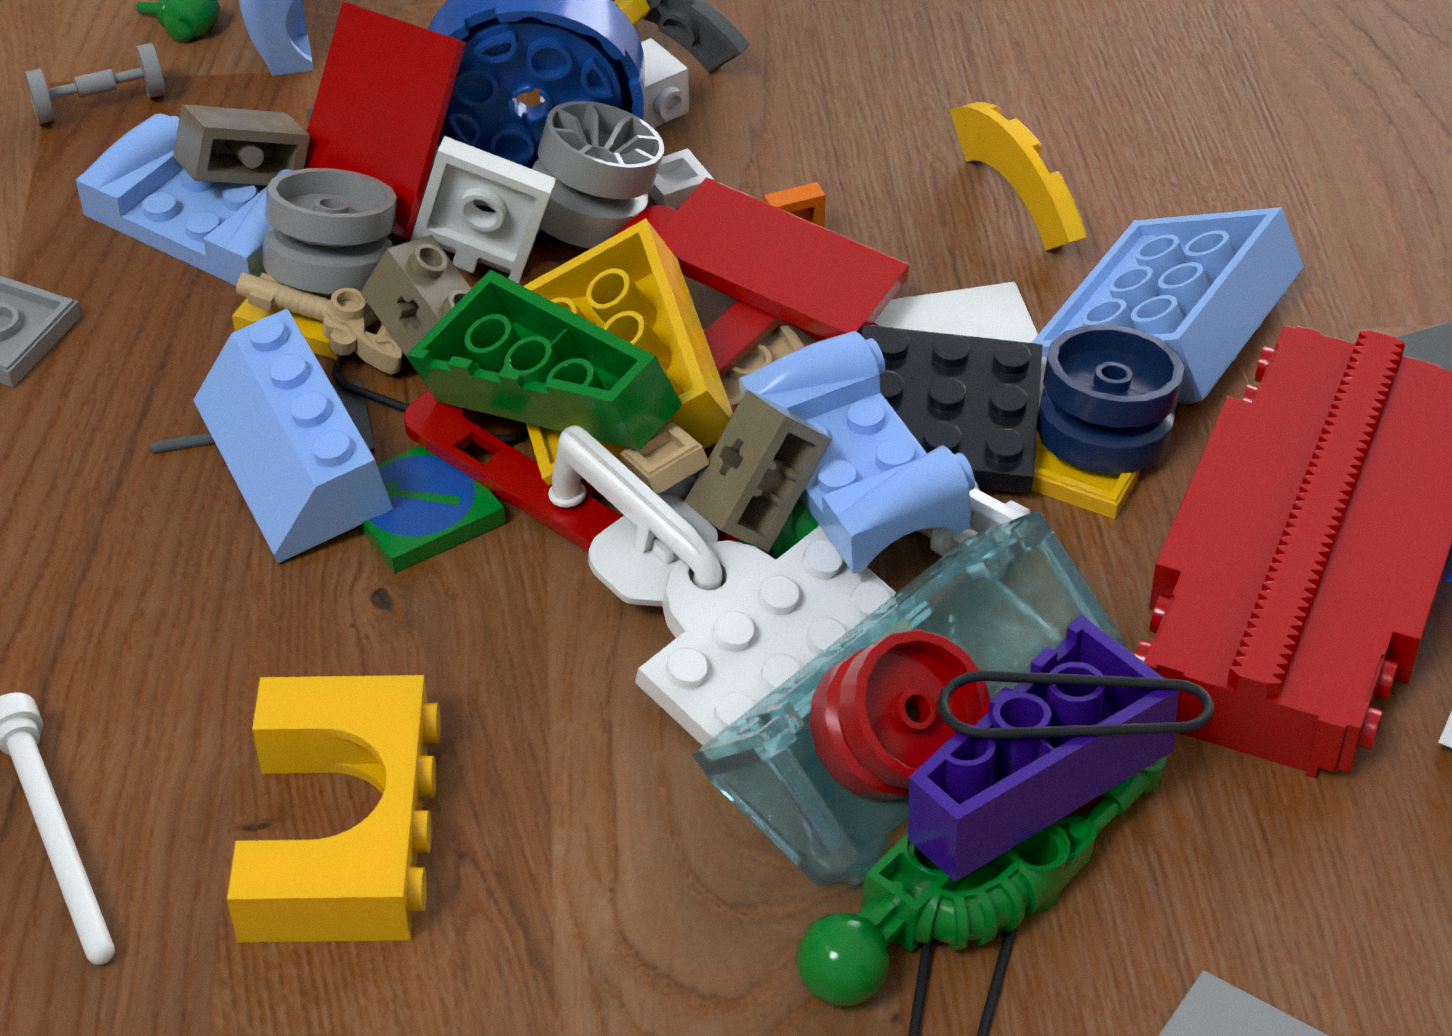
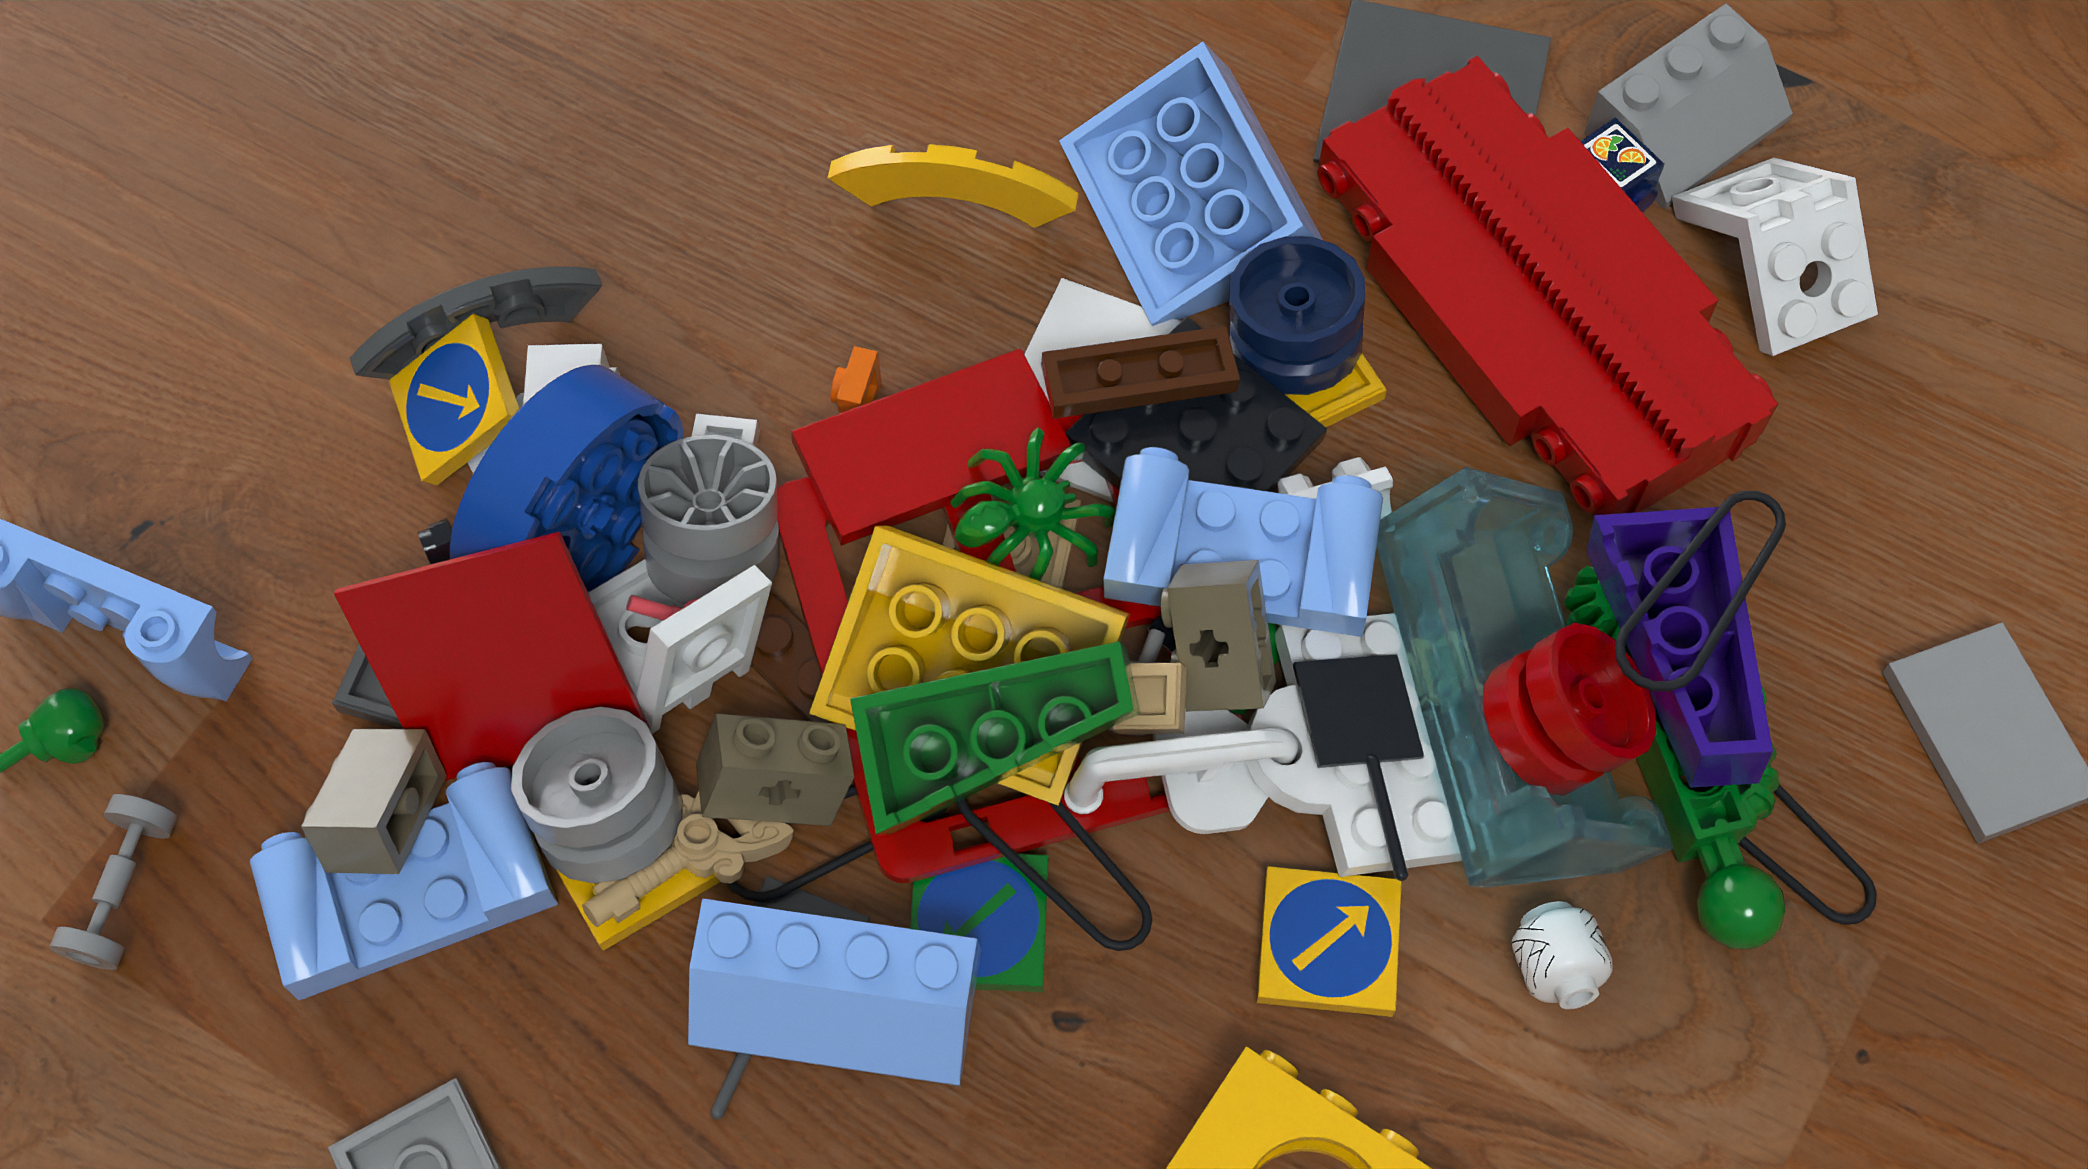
camera: 55 degrees left, 20 degrees up
none -> green animal [950,427,1116,581]
none -> black piece [957,798,1153,951]
none -> reddish brown plate [1041,326,1240,419]
none -> tile [1257,866,1402,1017]
none -> black piece [1293,654,1424,881]
none -> white head [1512,901,1613,1009]

